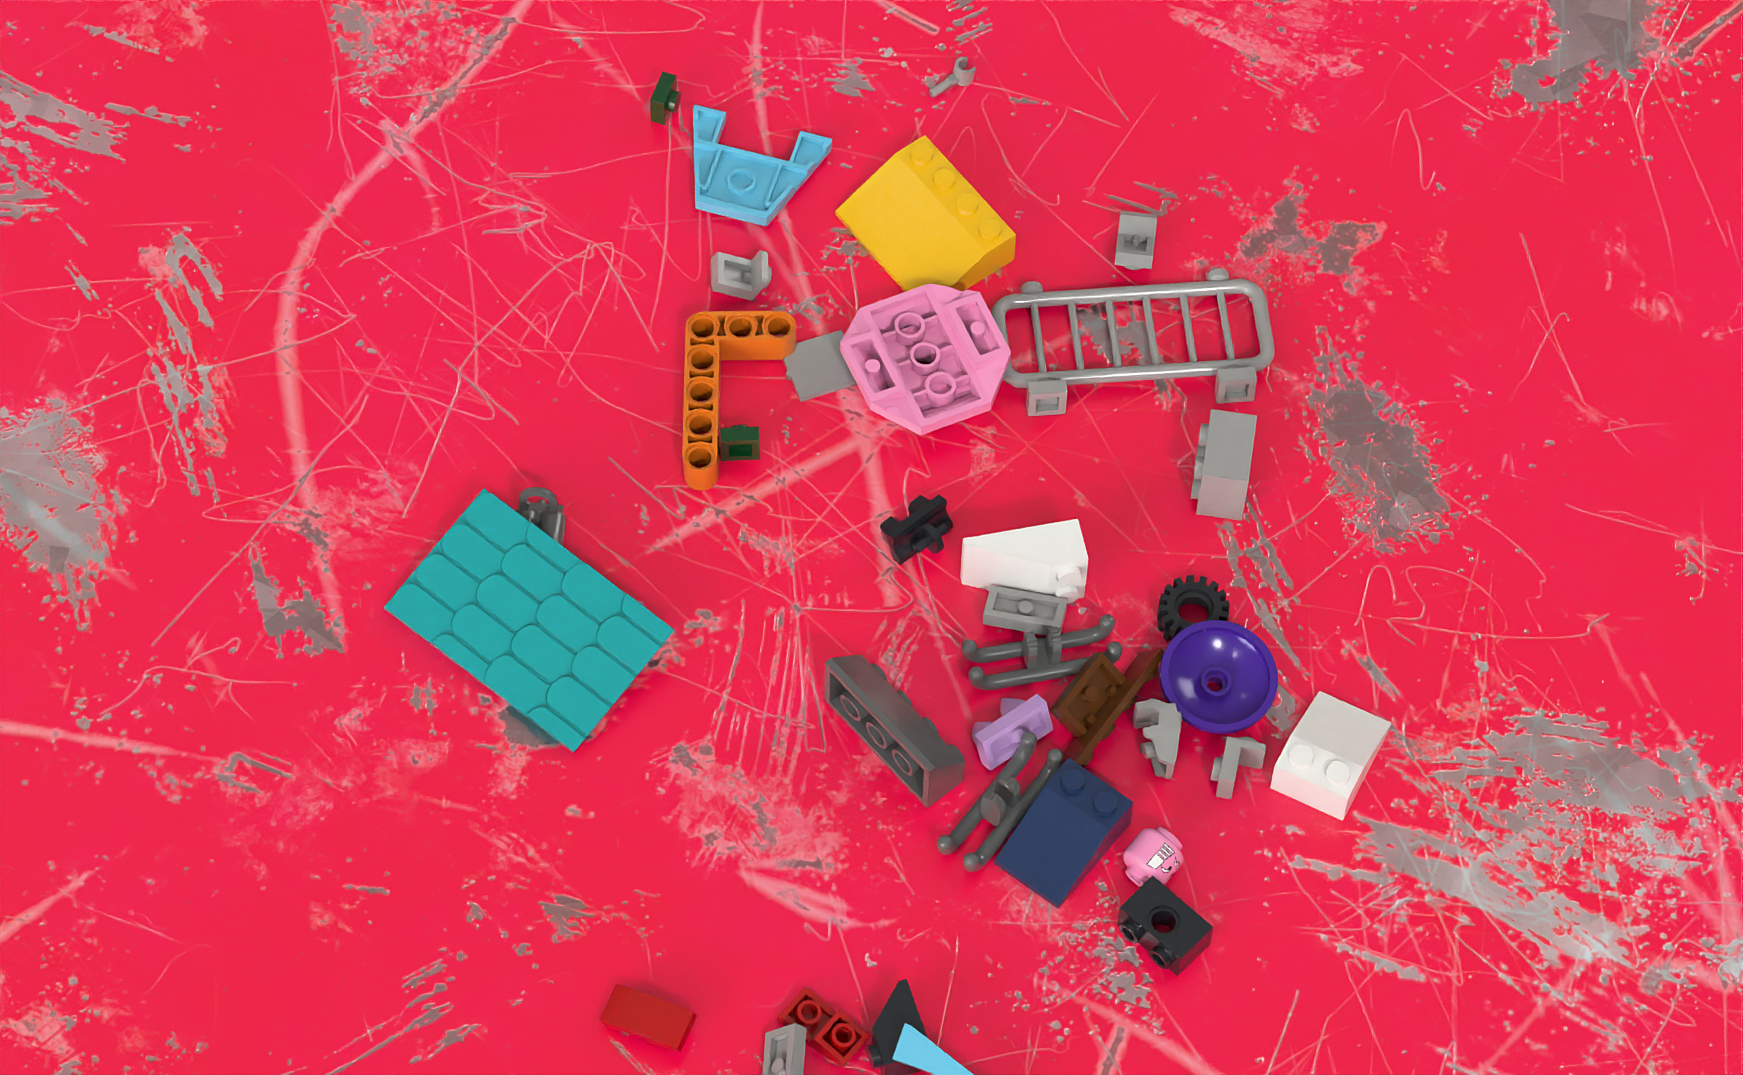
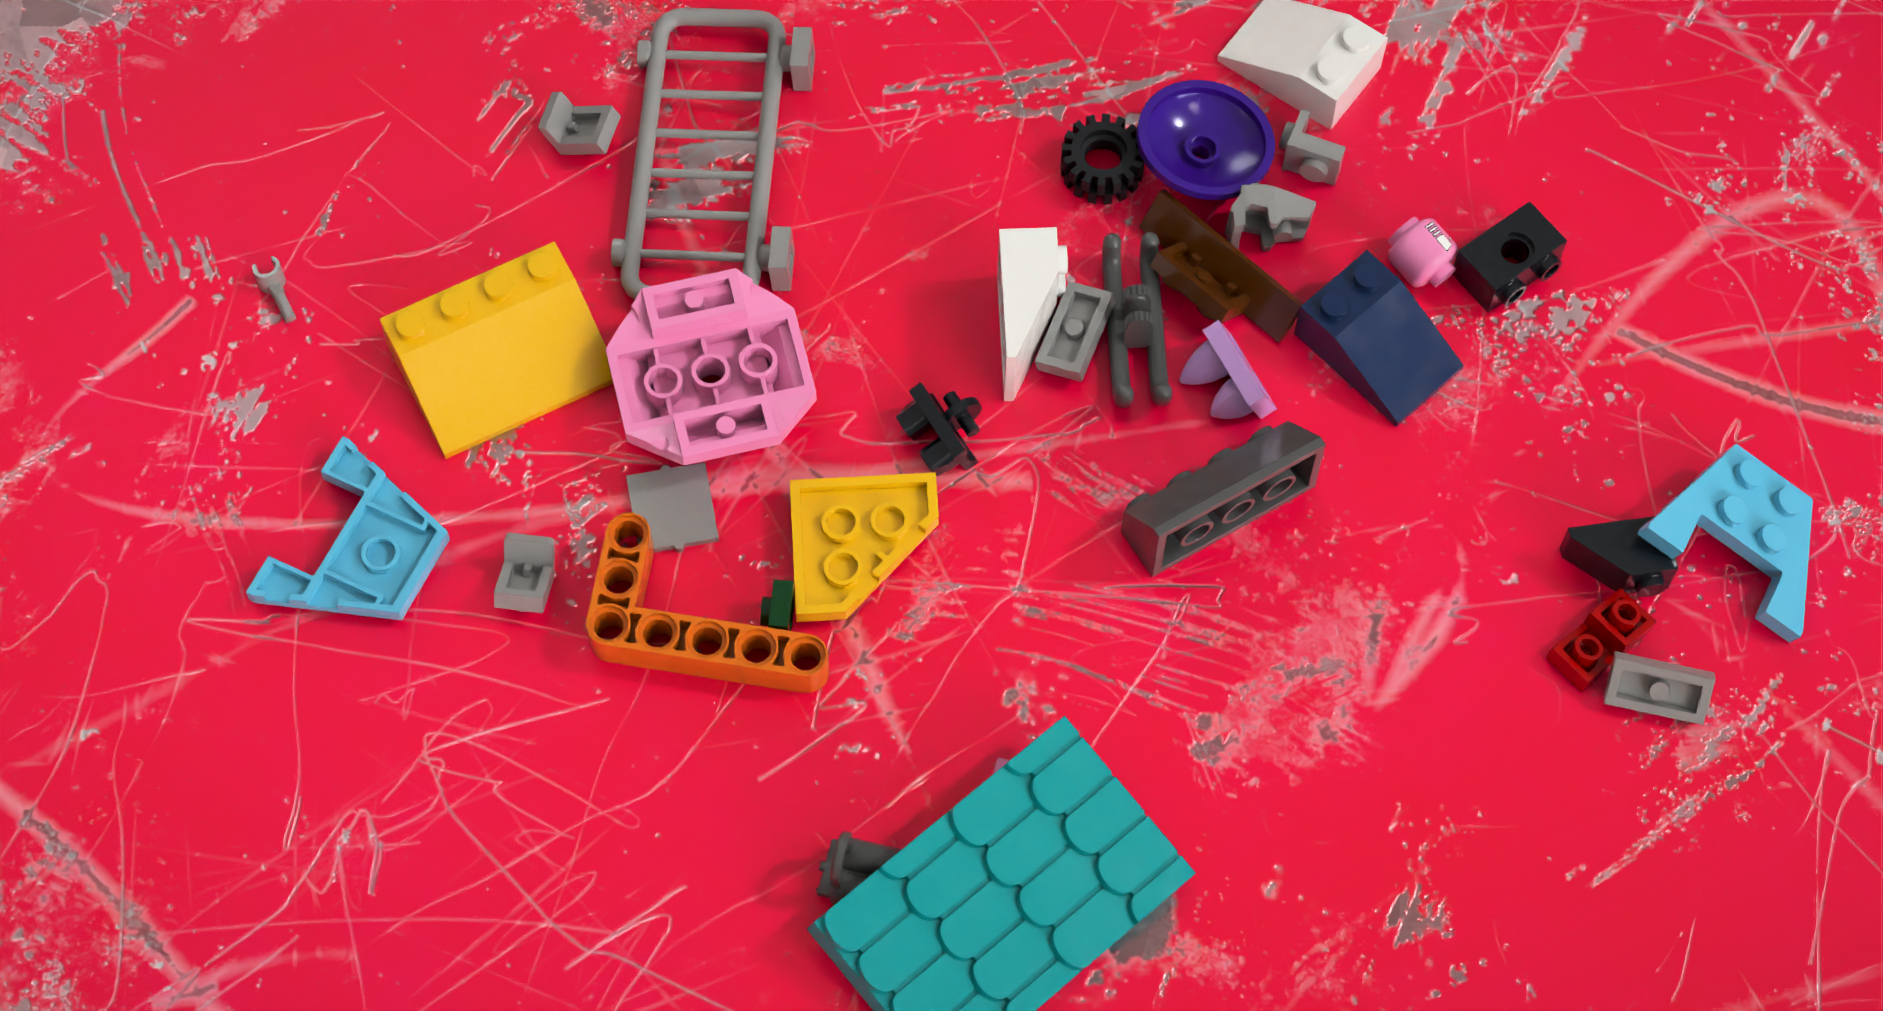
camera: 80 degrees left, 5 degrees up
red slope [599,984,697,1053] -> none
dark green plate [650,72,681,125] -> none
dark grey piece [937,732,1063,872] -> none
light grey brick [1190,409,1257,521] -> none
none -> yellow plate [790,472,939,622]

